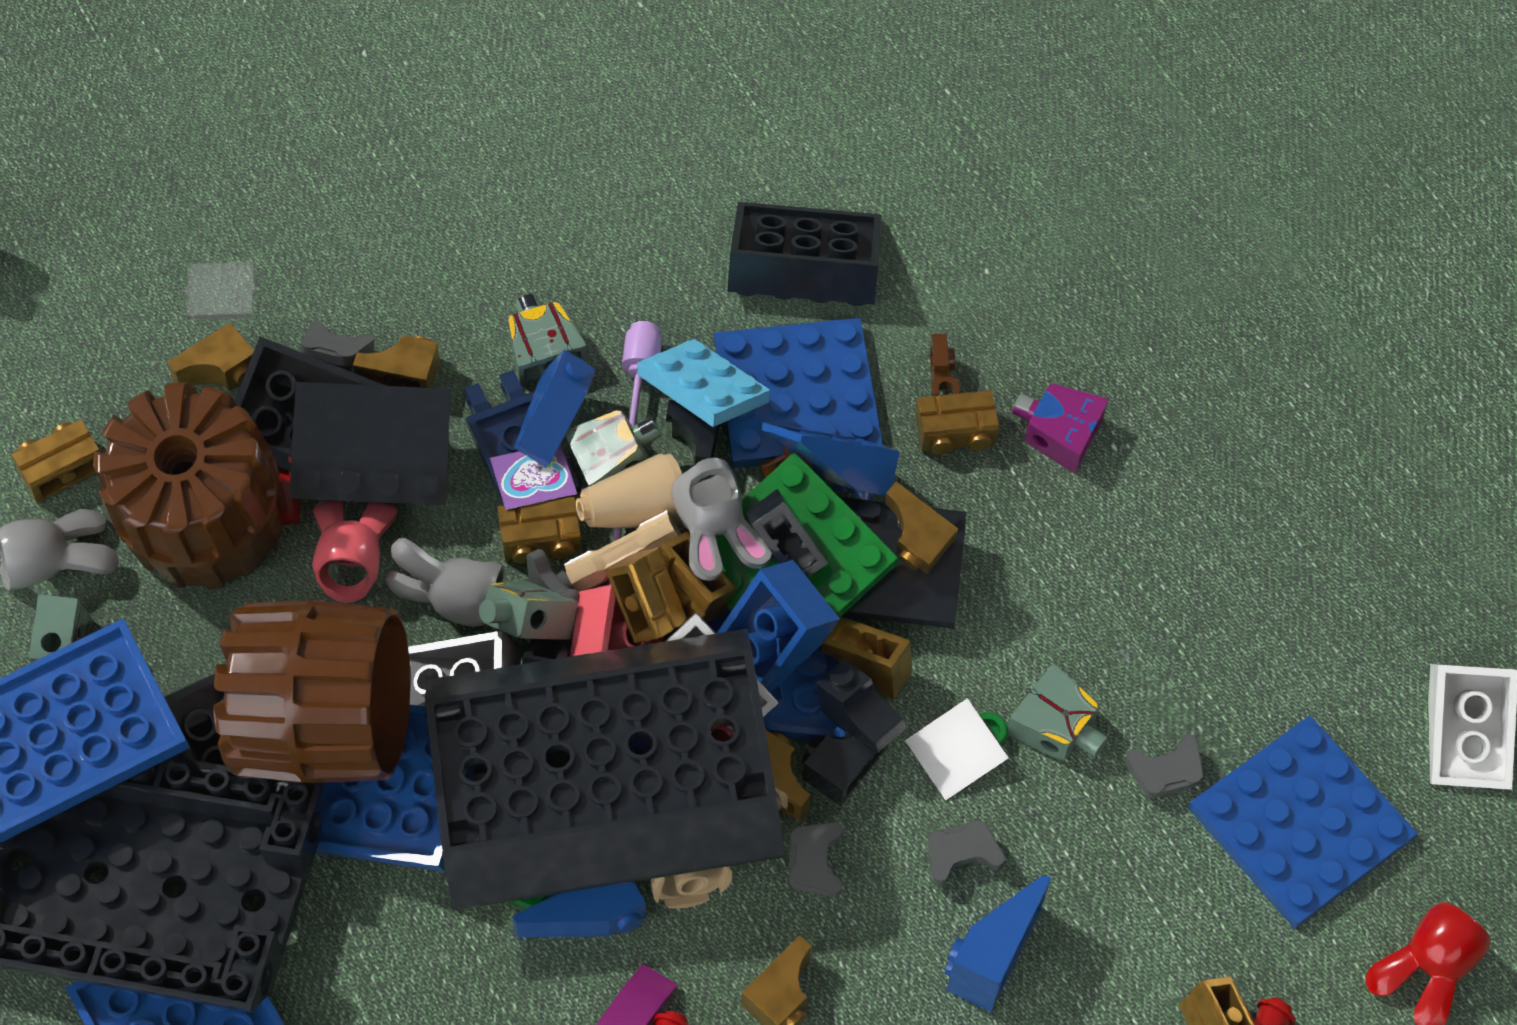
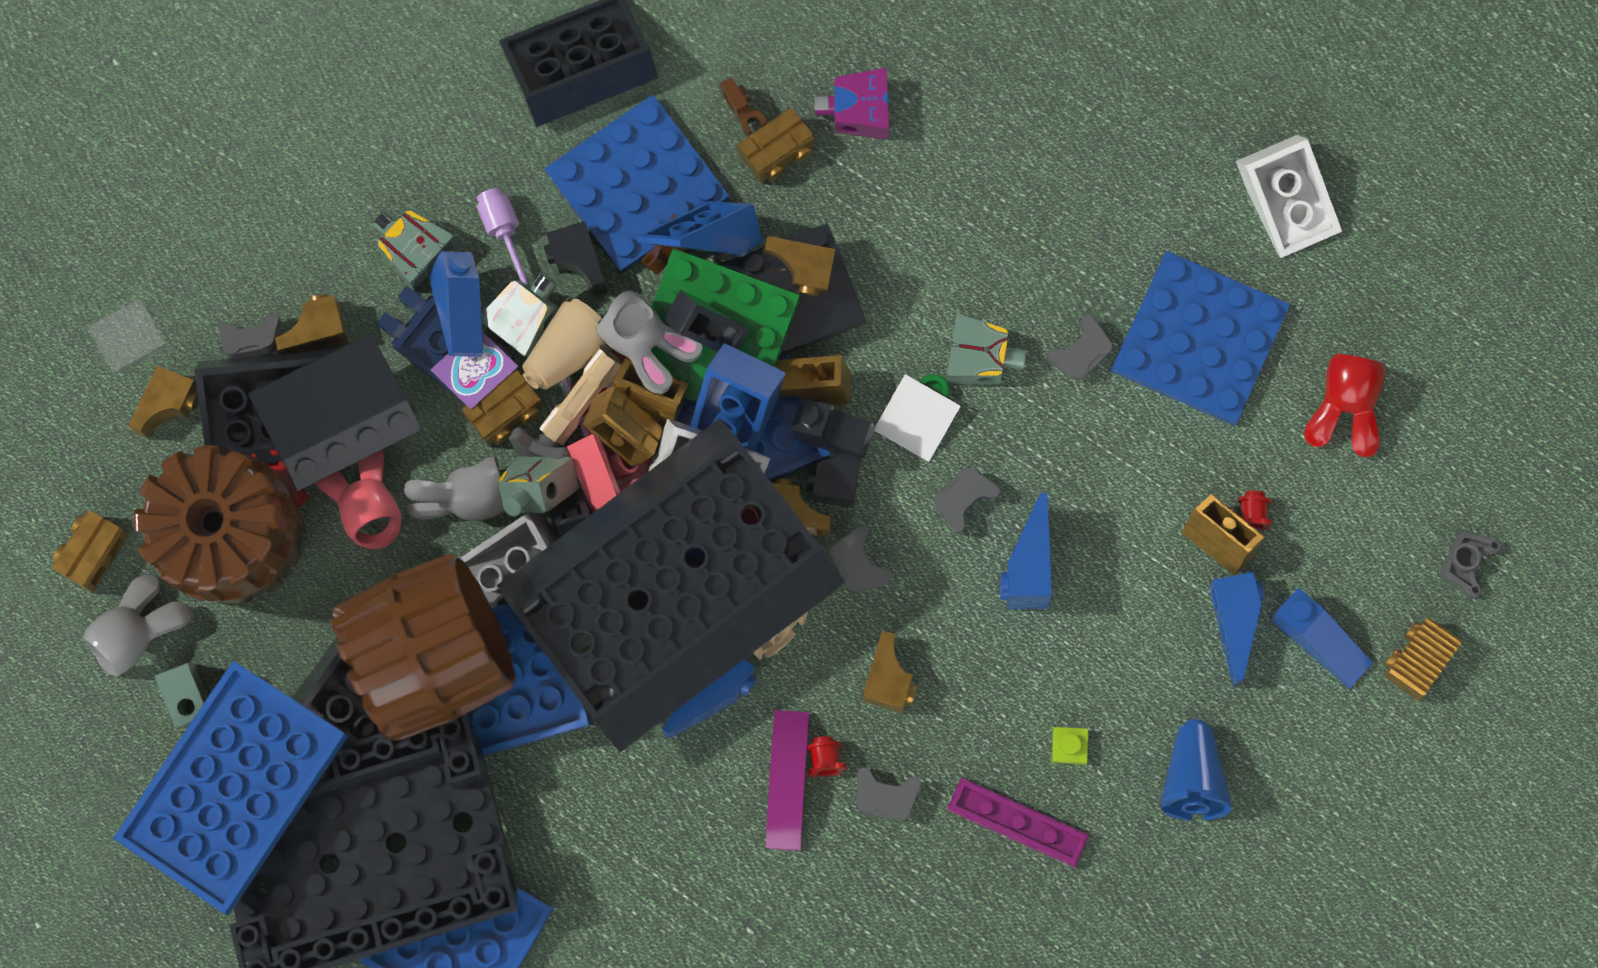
camera: 20 degrees left, 15 degrees up
medium azure plate [637,339,770,427] -> none

